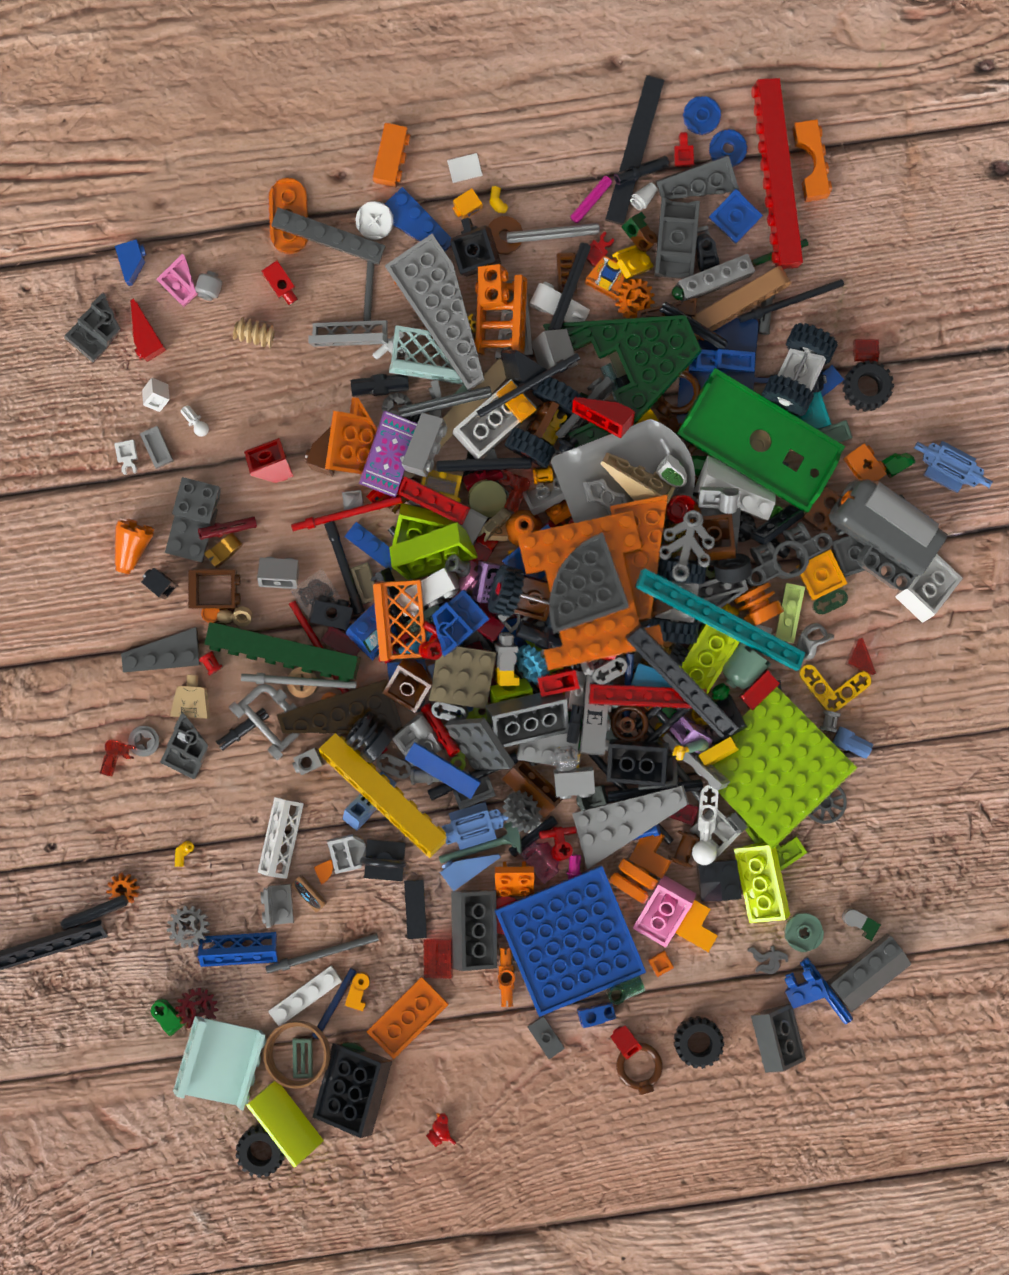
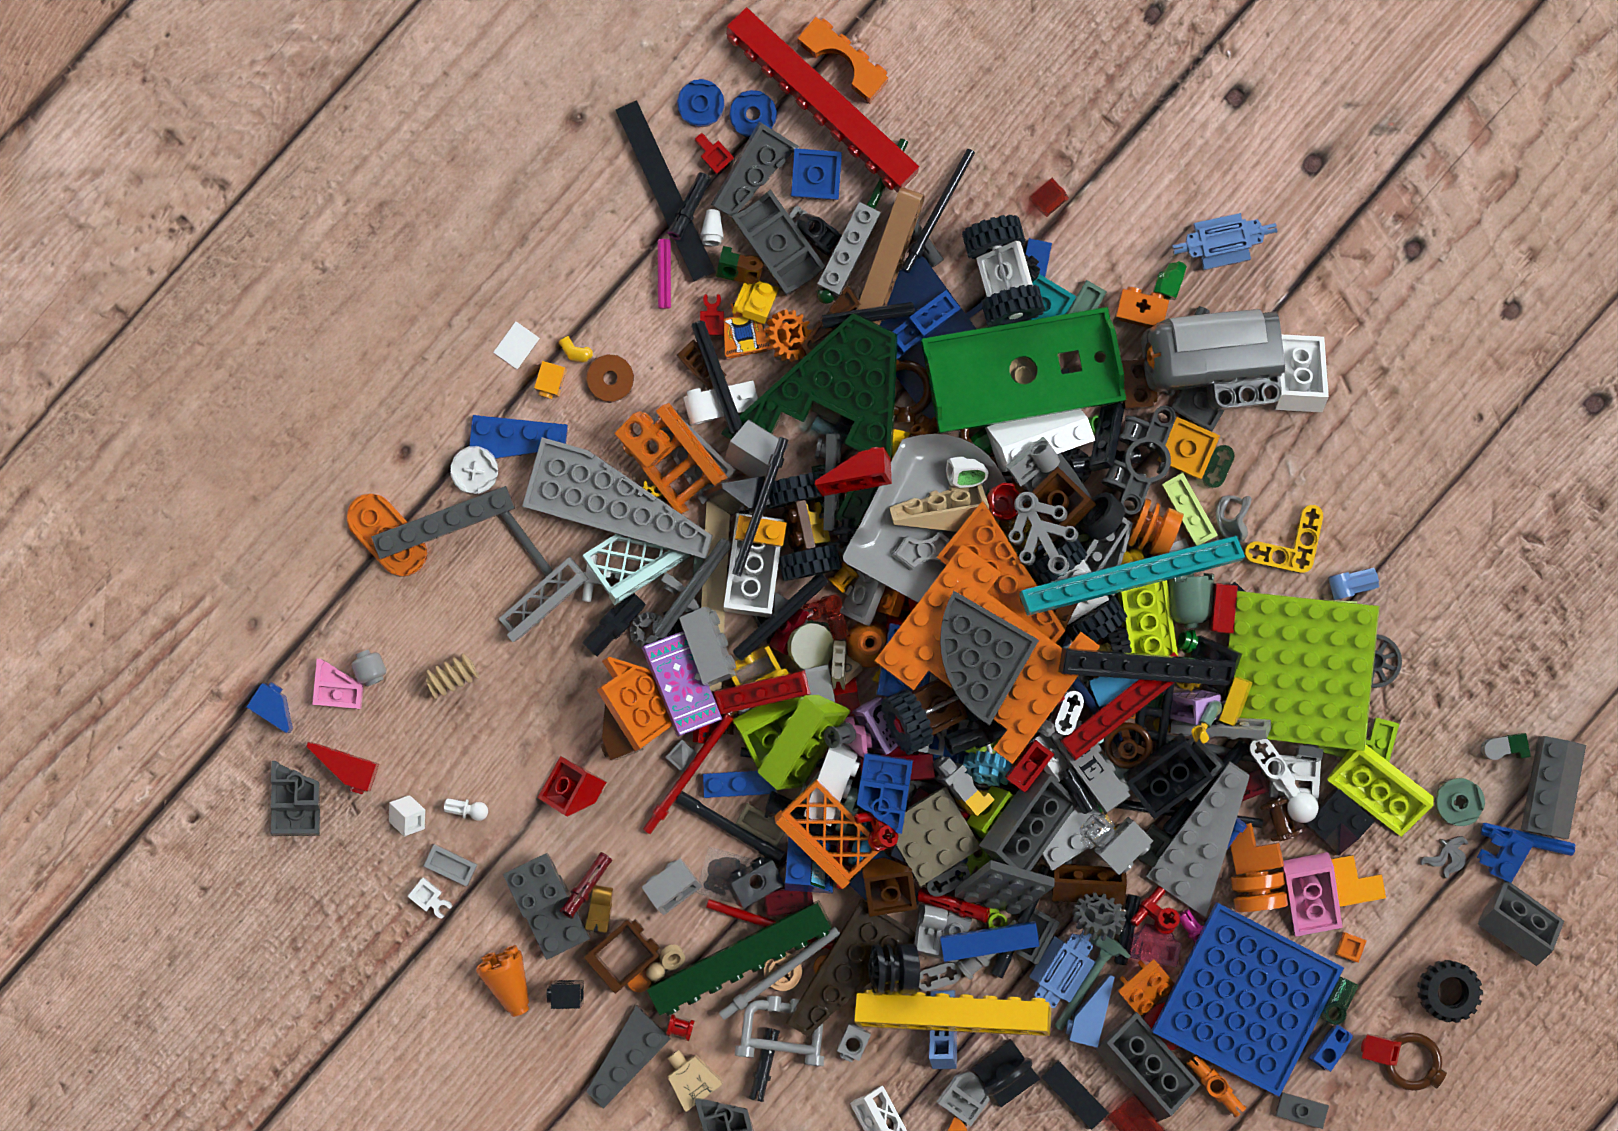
camera: 40 degrees left, 0 degrees up
red torso [261,260,298,305] -> none
orange brick [373,123,411,188] -> none
black hinge [450,218,502,277] -> none
light grey axle [506,223,600,243] -> none
light grey bush [820,710,841,733] -> none
black tyre [842,360,894,412] -> none
clear red slope [845,638,876,675] -> none

